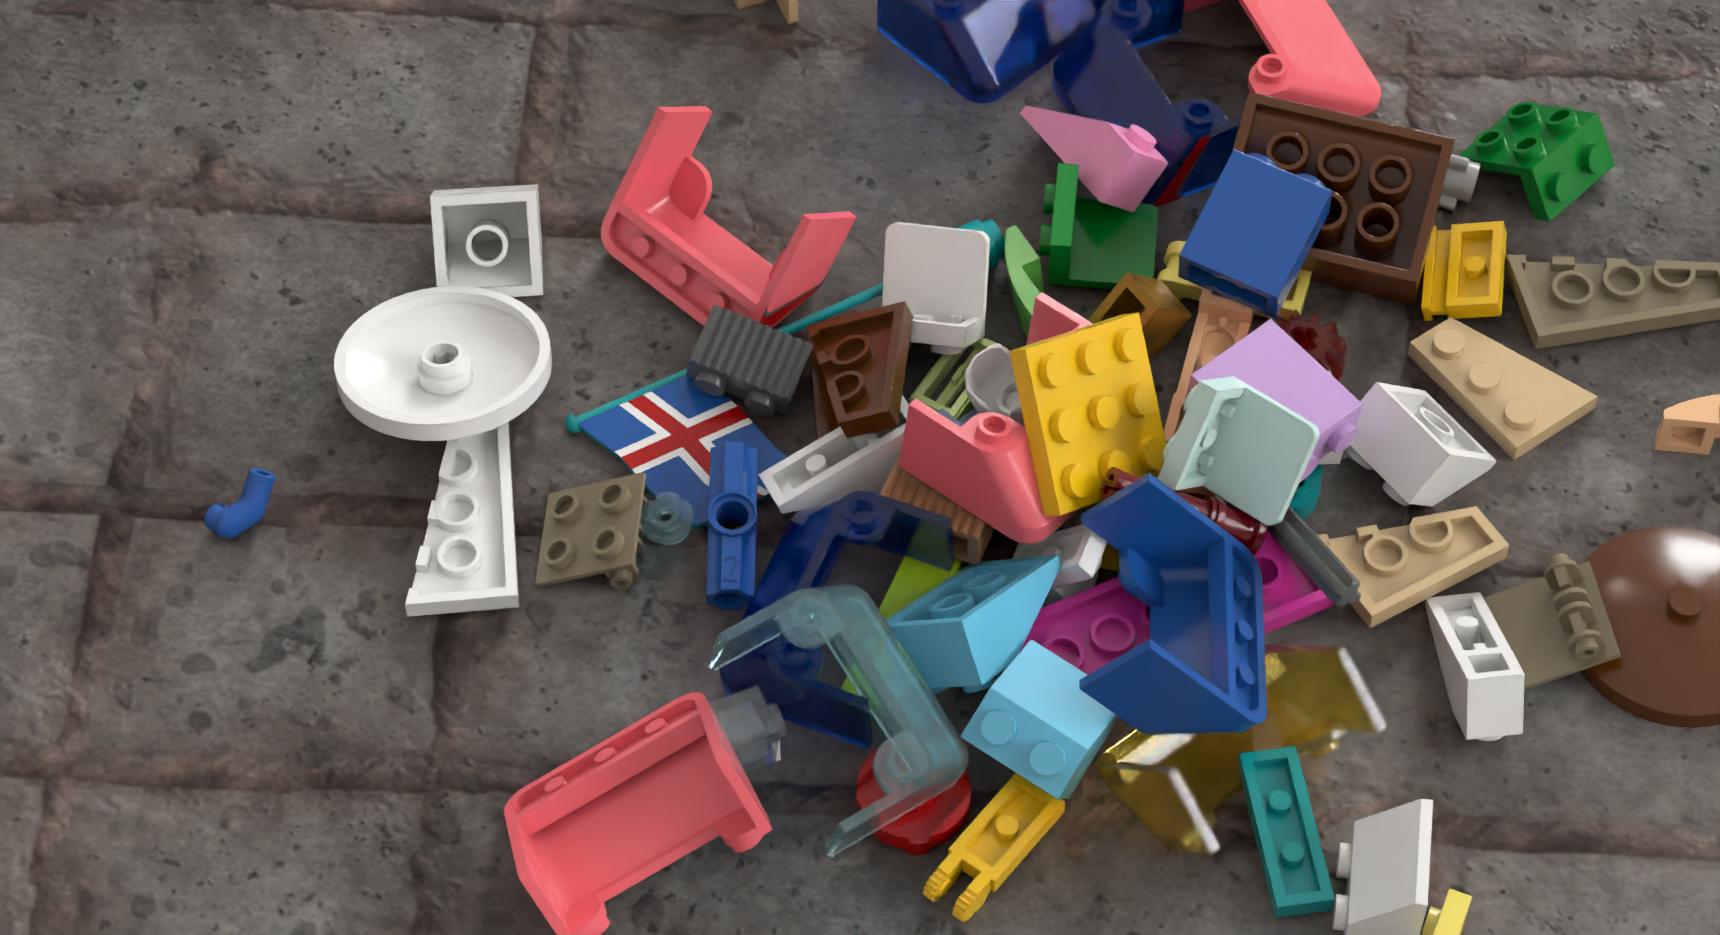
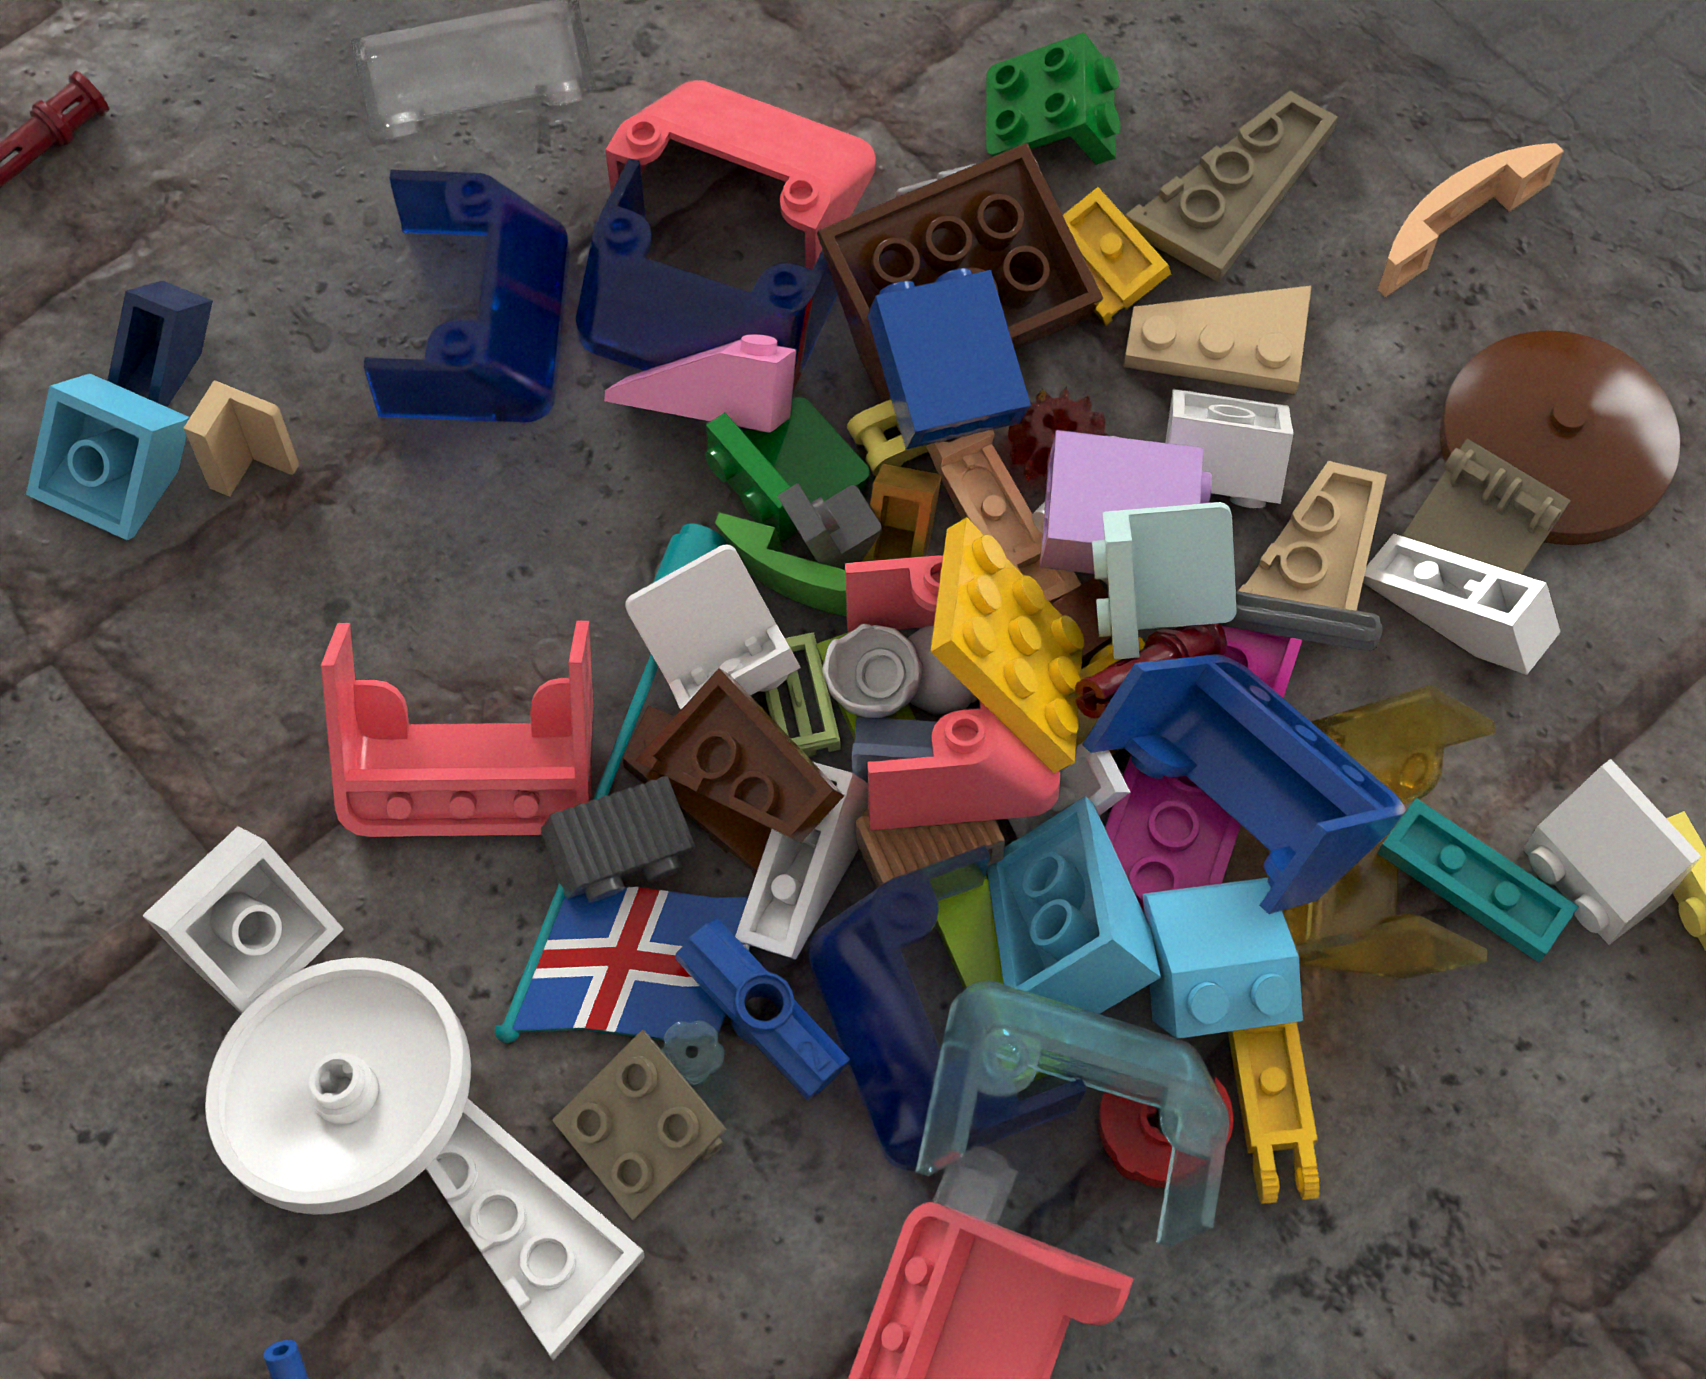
camera: 45 degrees left, 10 degrees up
none -> dark grey slope [777,483,882,570]

